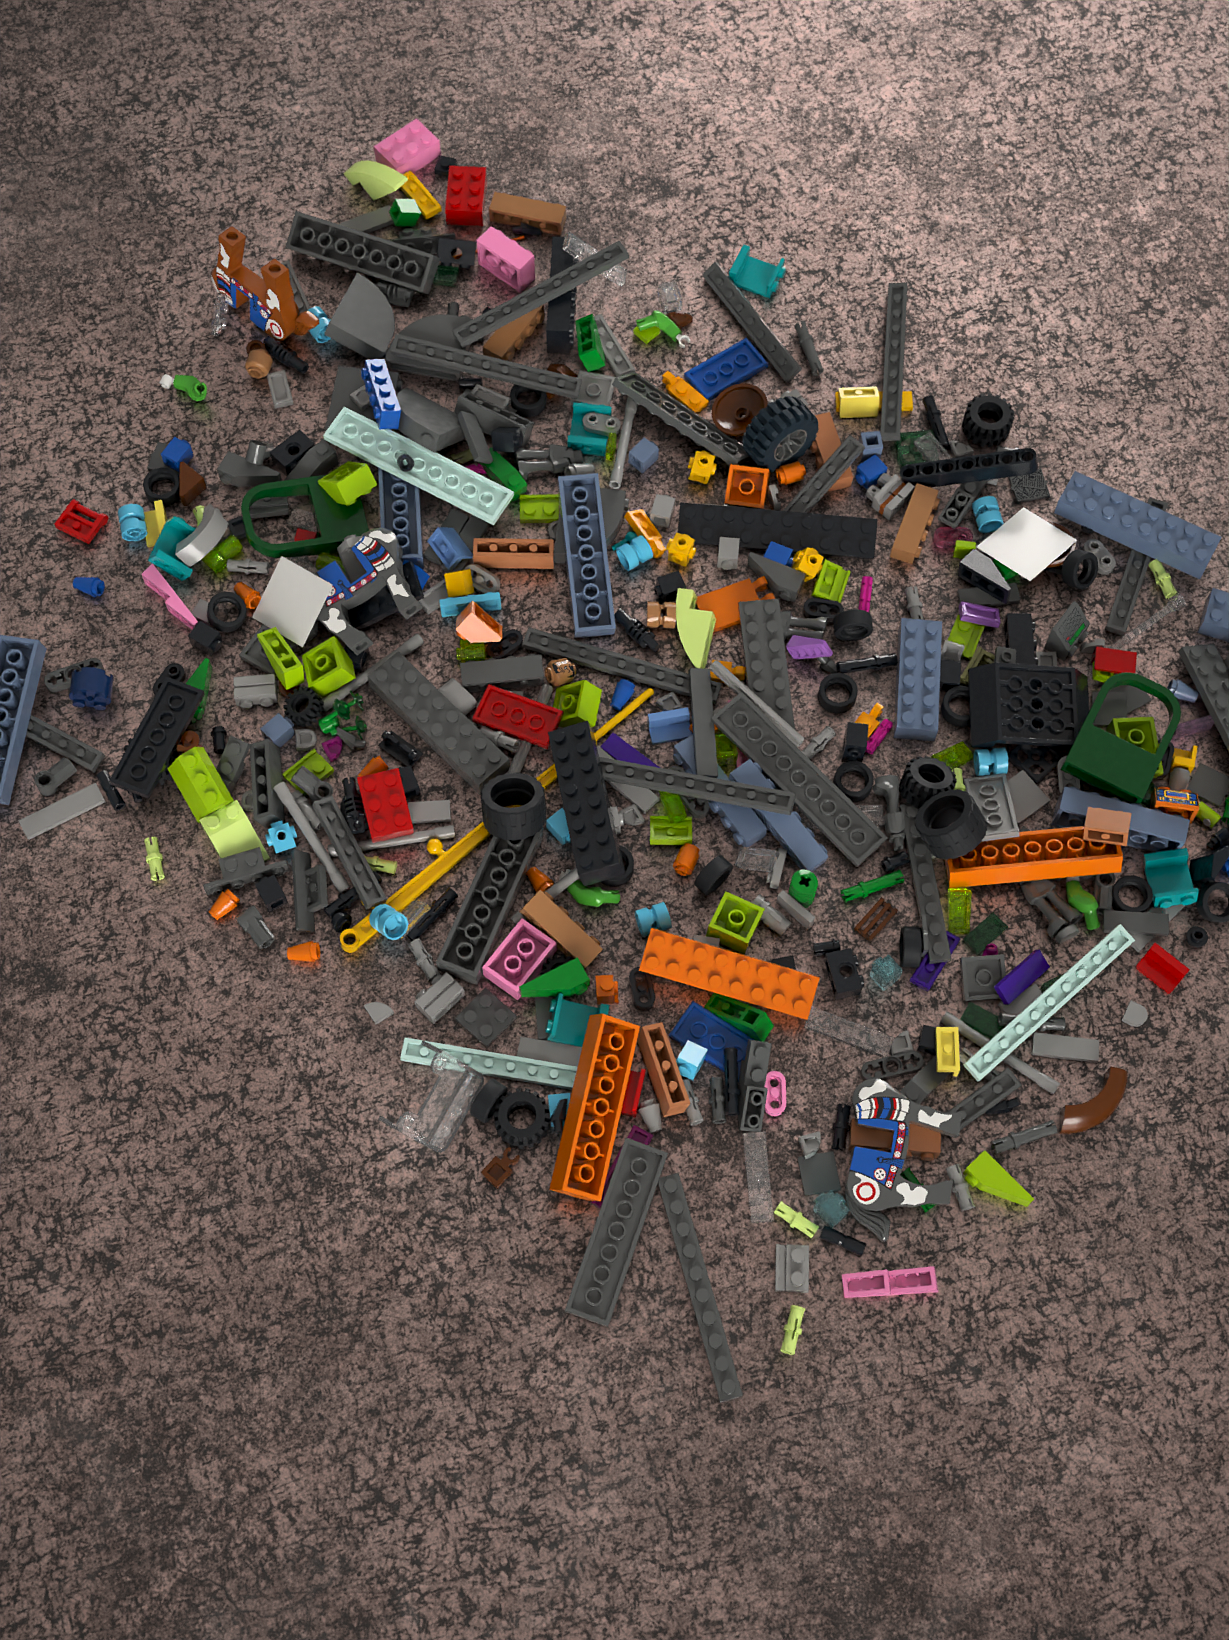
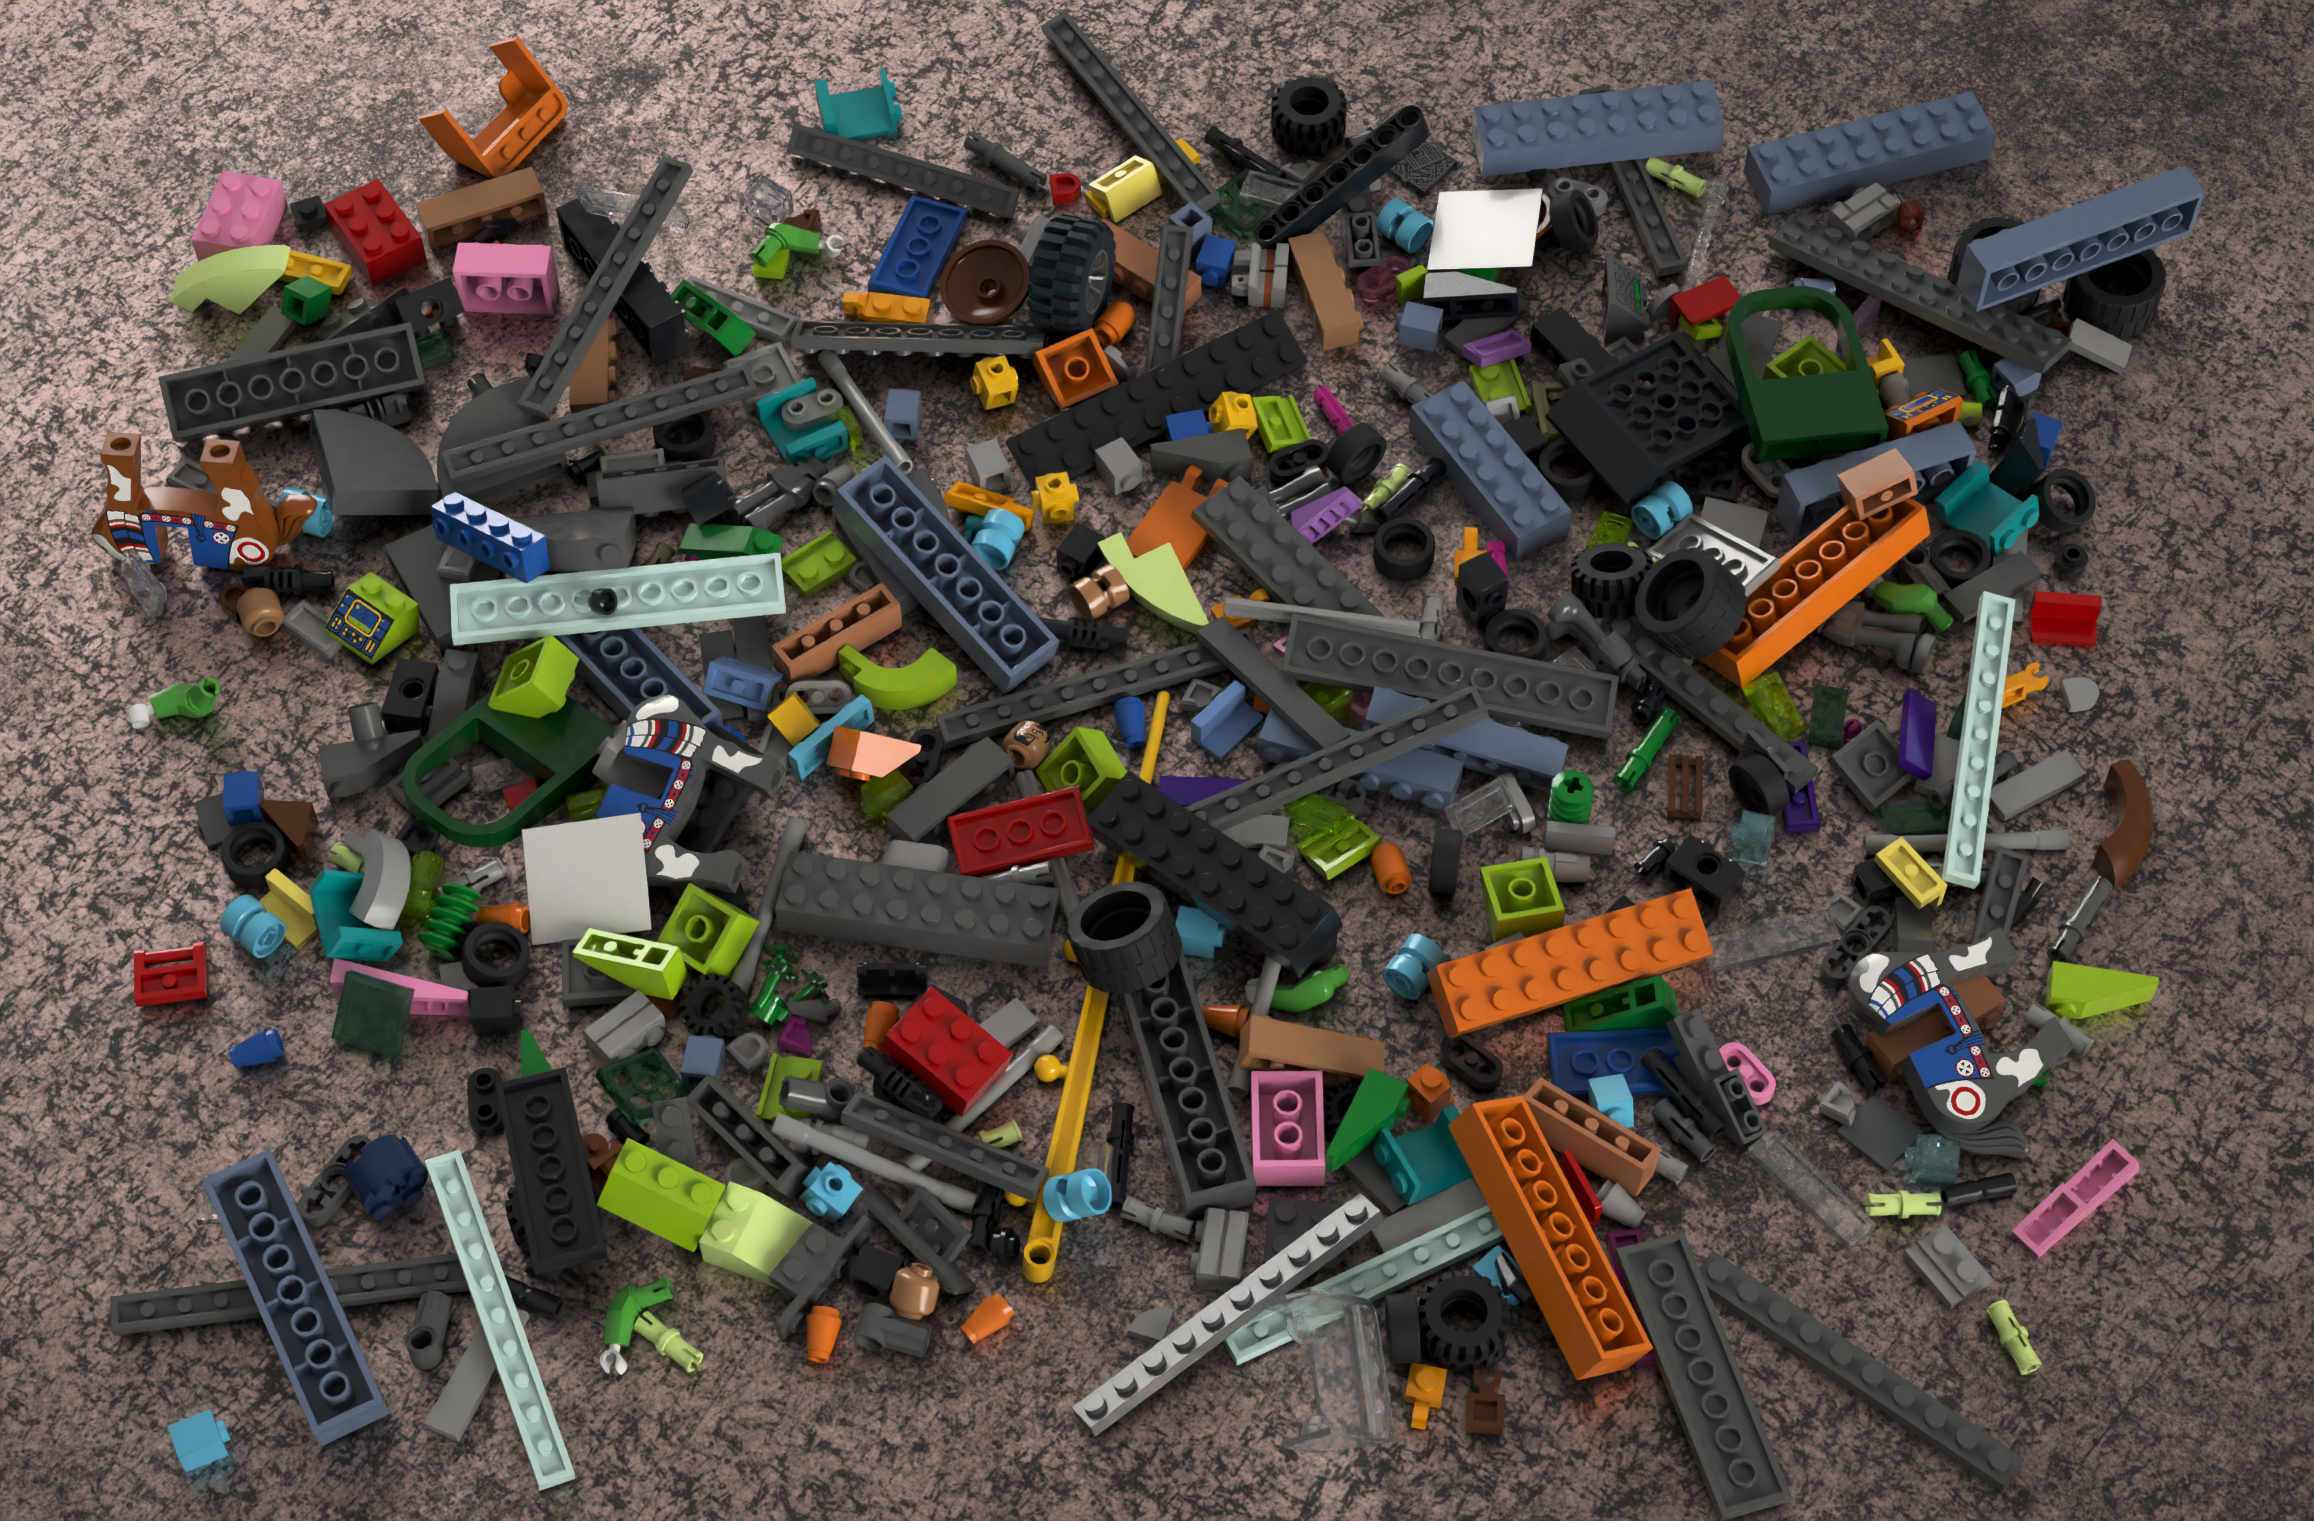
camera: 35 degrees left, 10 degrees down
dark grey tile [457,411,493,464] -> none
none -> slope [324,571,419,665]
none -> clear green tile [331,970,415,1058]
none -> green piece [417,883,484,961]
none -> orange windscreen [418,37,568,179]
none -> light aqua plate [425,1150,575,1491]
none -> clear green piece [595,1047,691,1127]
none -> bright green arm [600,1276,674,1375]
none -> lime arch [838,644,957,710]
none -> medium nougat head [889,1263,941,1320]
none -> red tile [1049,173,1081,205]
none -> plate [1071,1193,1384,1437]
none -> yellowish green pin [1359,463,1411,517]
none -> sand blue brick [1394,301,1443,352]
none -> light orange plate [1404,1363,1448,1430]
none -> light orange plate [2002,662,2049,709]

